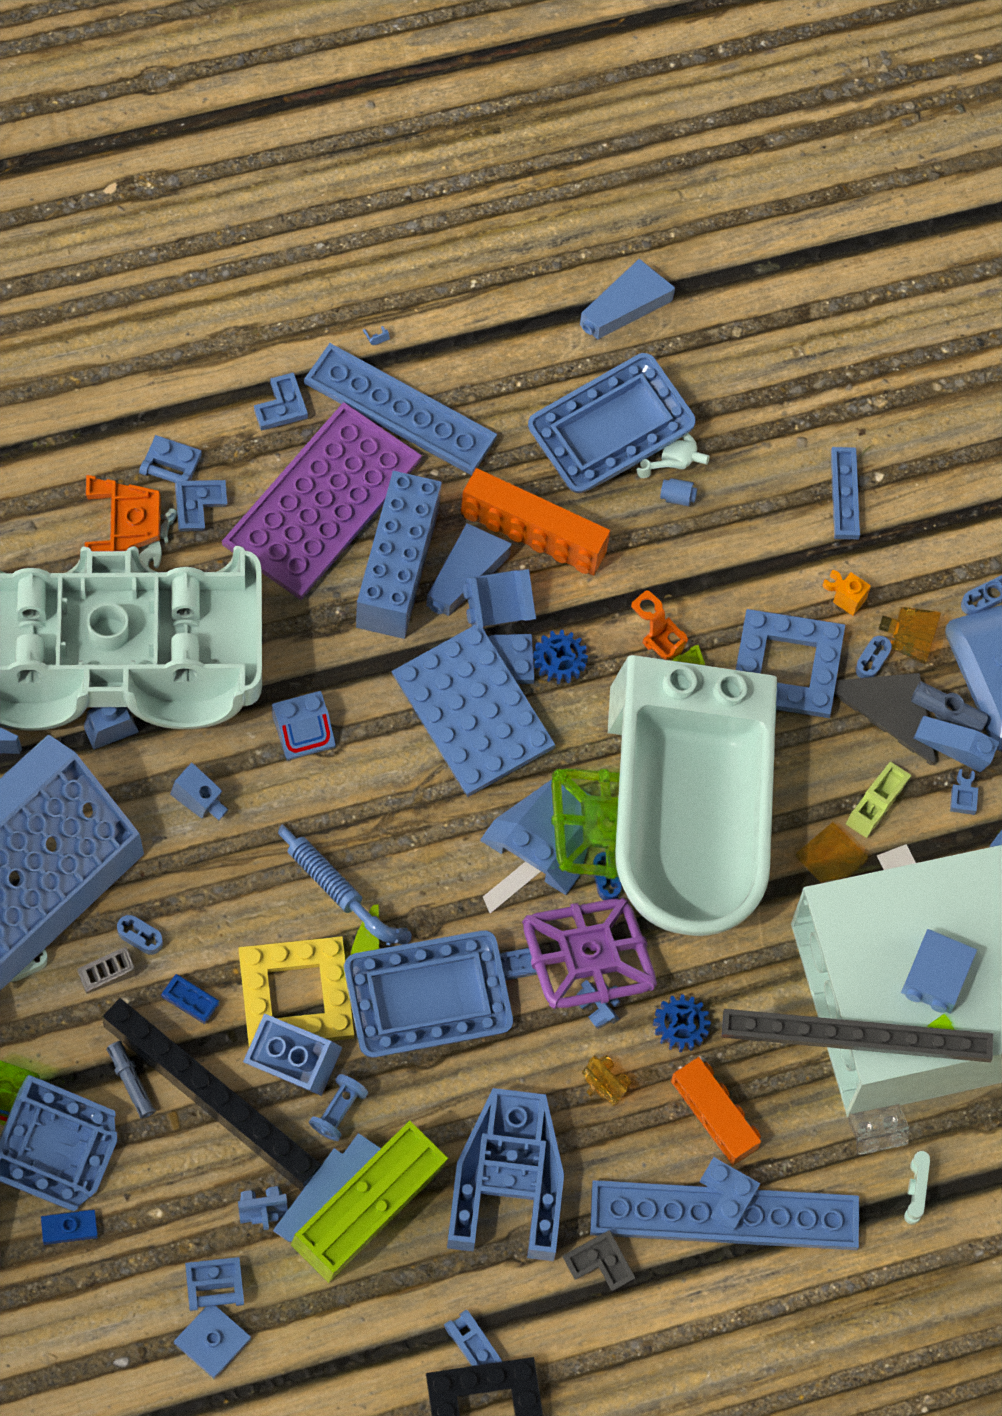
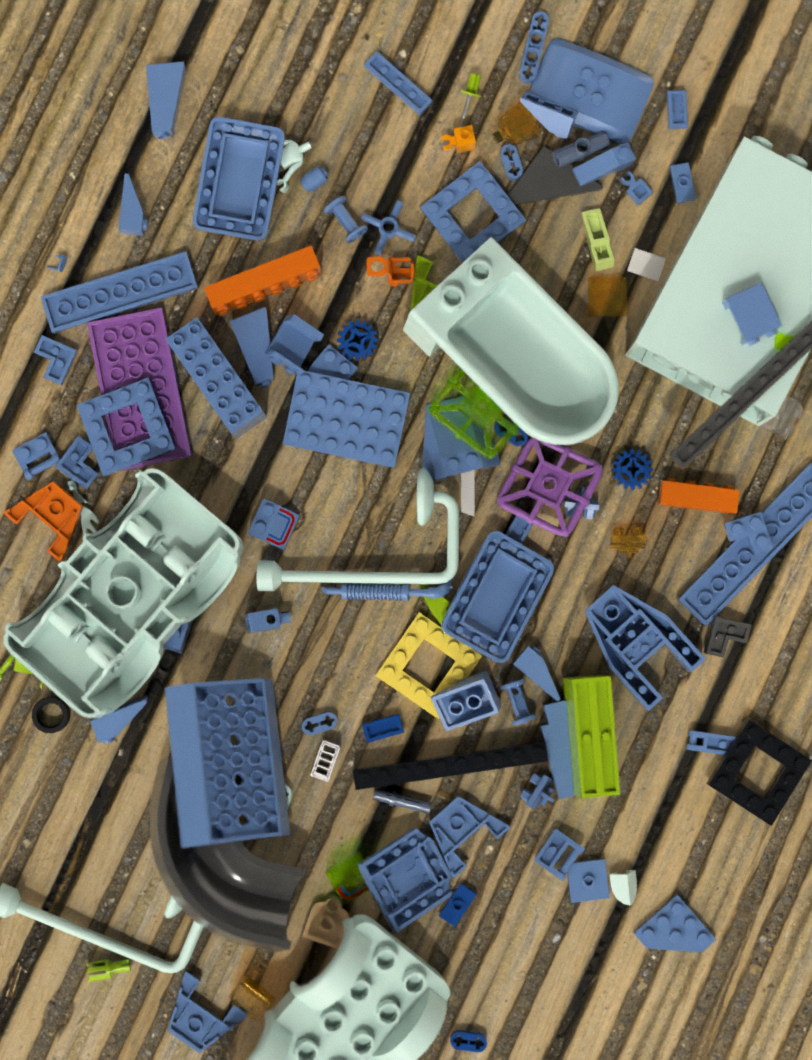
camera: 45 degrees left, 20 degrees up
none -> medium blue plate [76,378,176,477]
none -> medium blue slope [118,174,148,236]
none -> light aqua piece [257,468,459,591]
none -> medium blue hose [324,196,368,244]
none -> medium blue bar [361,200,416,255]
none -> medium blue wing [429,796,510,878]
none -> lime piece [459,73,482,127]
none -> medium blue slope [512,646,560,701]
none -> medium blue slope [520,91,578,139]
none -> light aqua brick [610,870,637,906]

